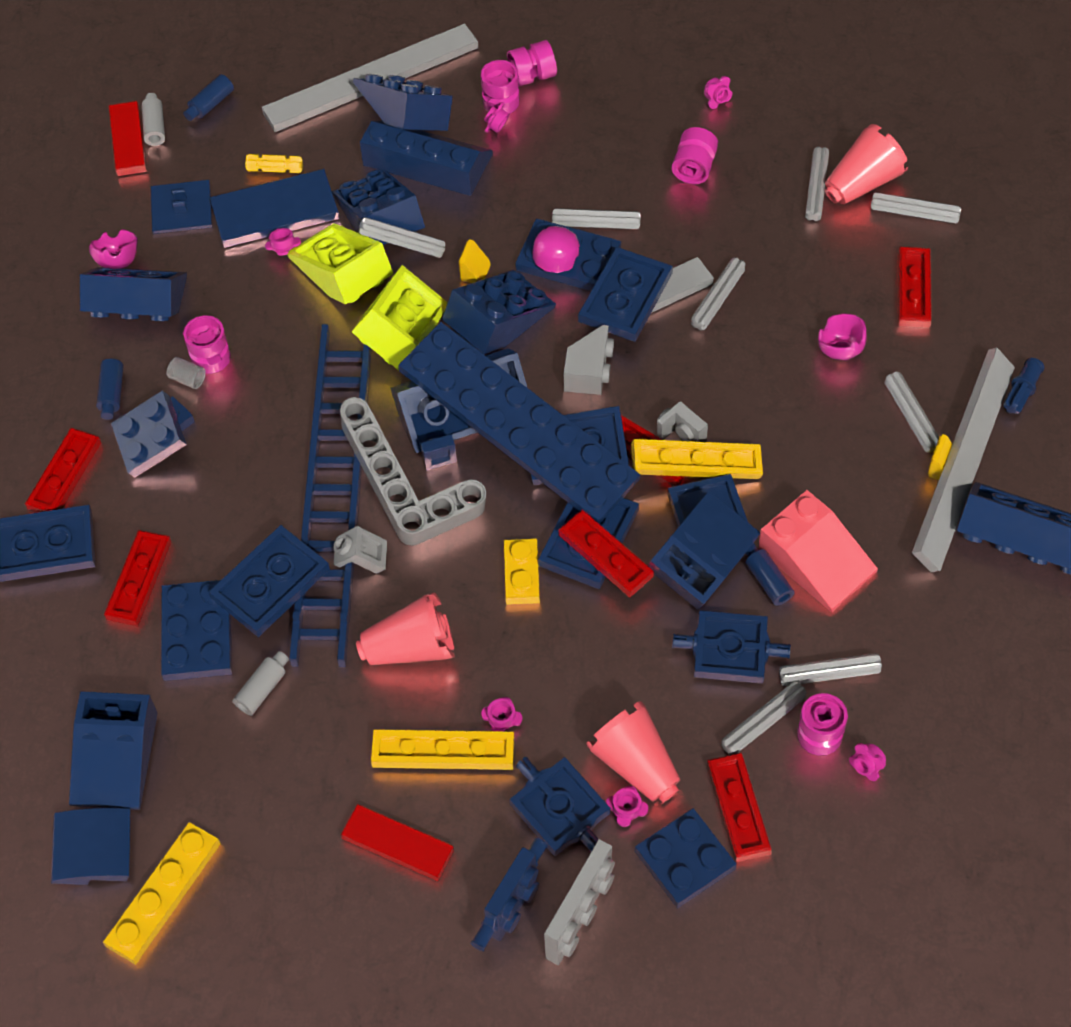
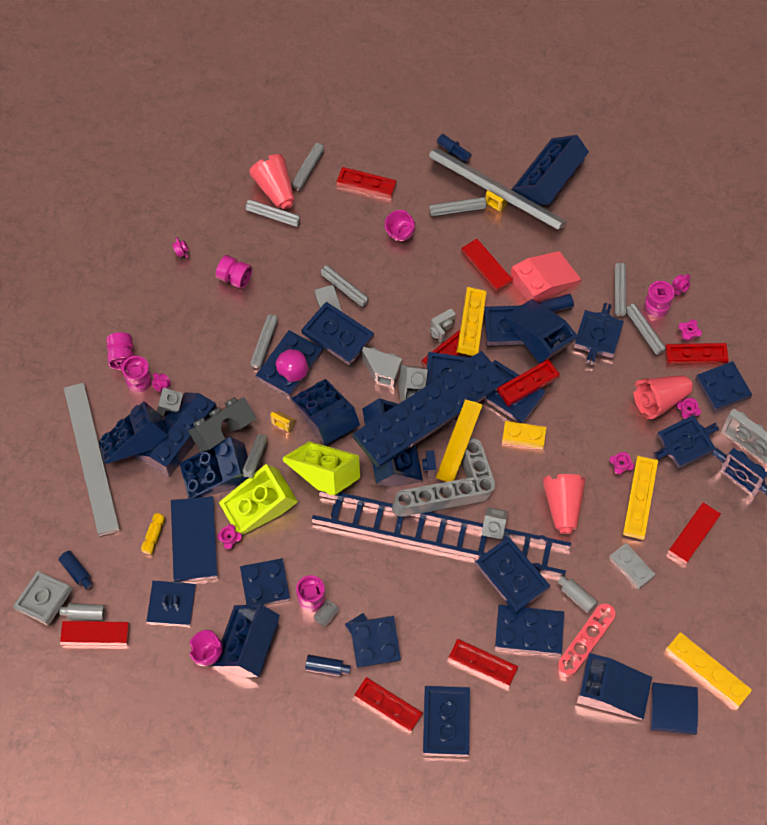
camera: 80 degrees left, 5 degrees up
none -> light grey tile [13,571,73,626]
none -> light grey bracket [157,388,183,418]
none -> dark grey arch [188,397,257,452]
none -> dark blue plate [240,558,290,606]
none -> light grey slope [398,364,428,402]
none -> yellow tile [436,400,482,482]
none -> red tile [461,239,513,293]
none -> coral beam [558,604,615,677]
none -> light grey plate [609,543,656,590]
none -> dark pink plate [678,319,702,340]

